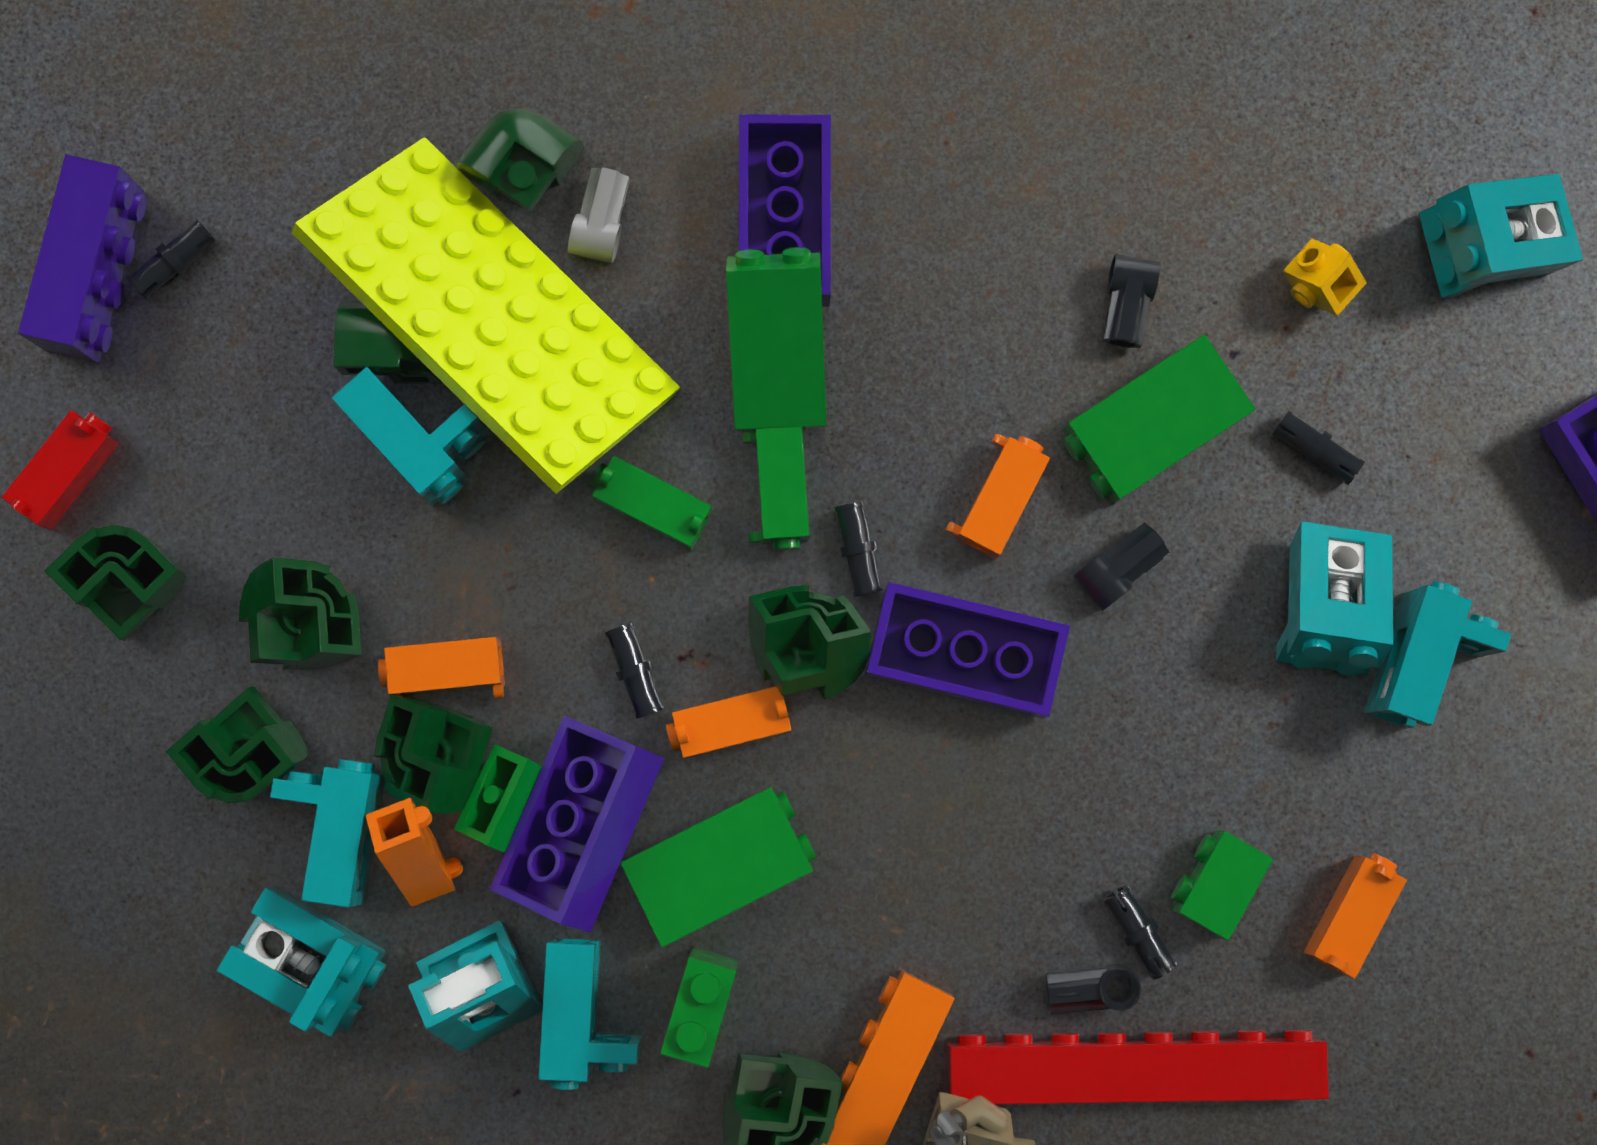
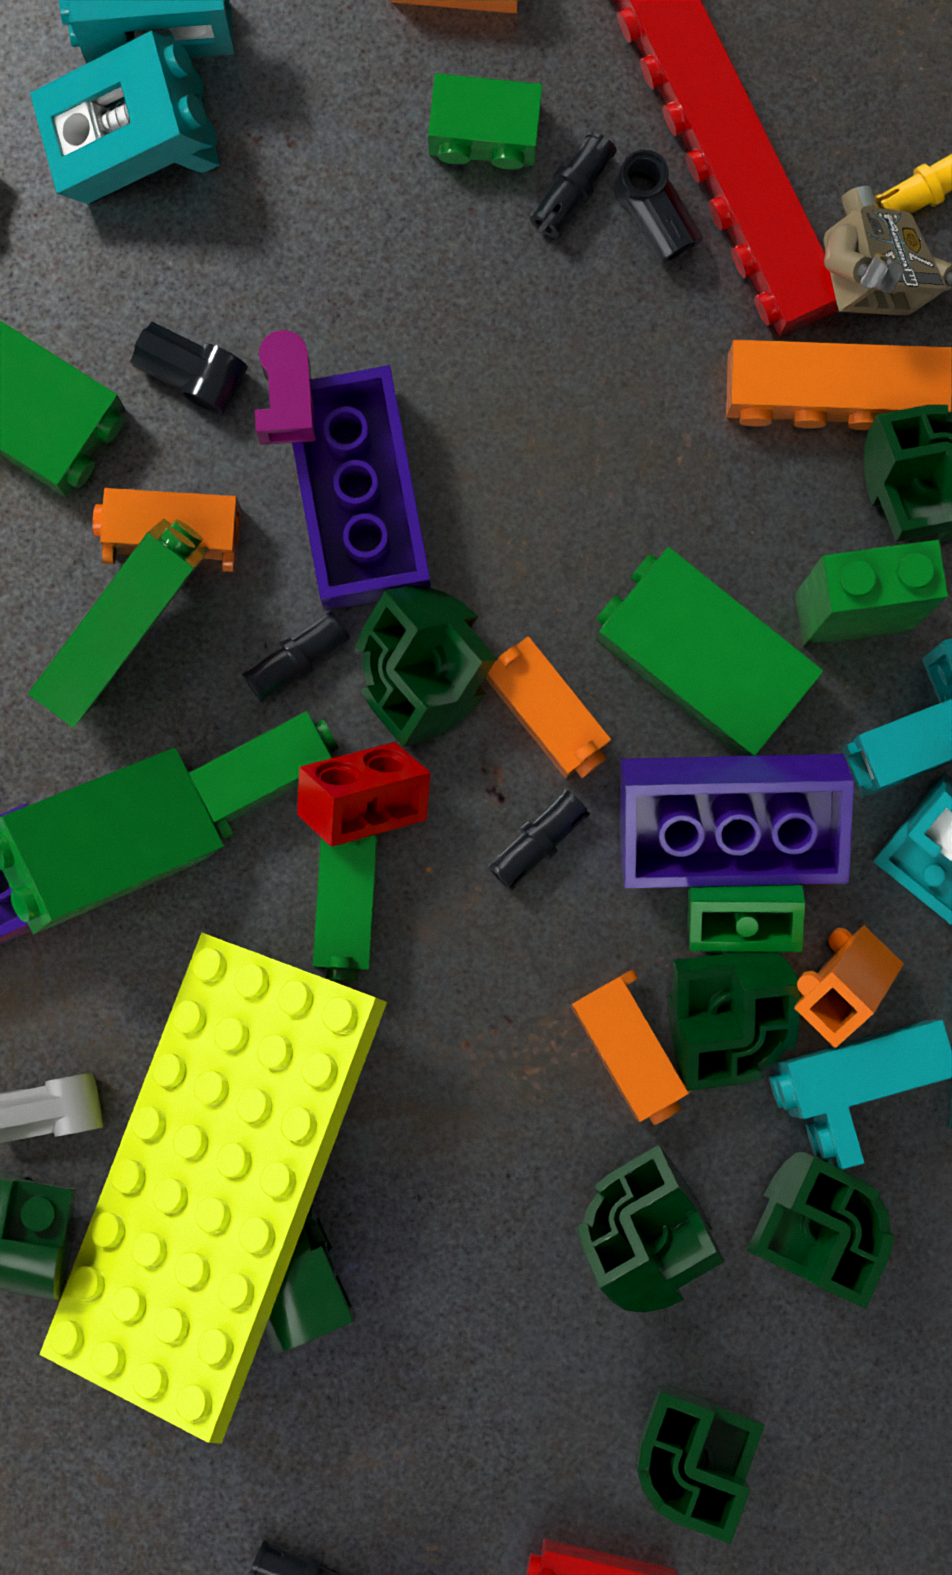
camera: 105 degrees left, 0 degrees up
teal brick [332,367,488,506] -> none
none -> green brick [28,518,208,728]
none -> magenta leg [255,330,316,445]
none -> red brick [297,742,431,847]

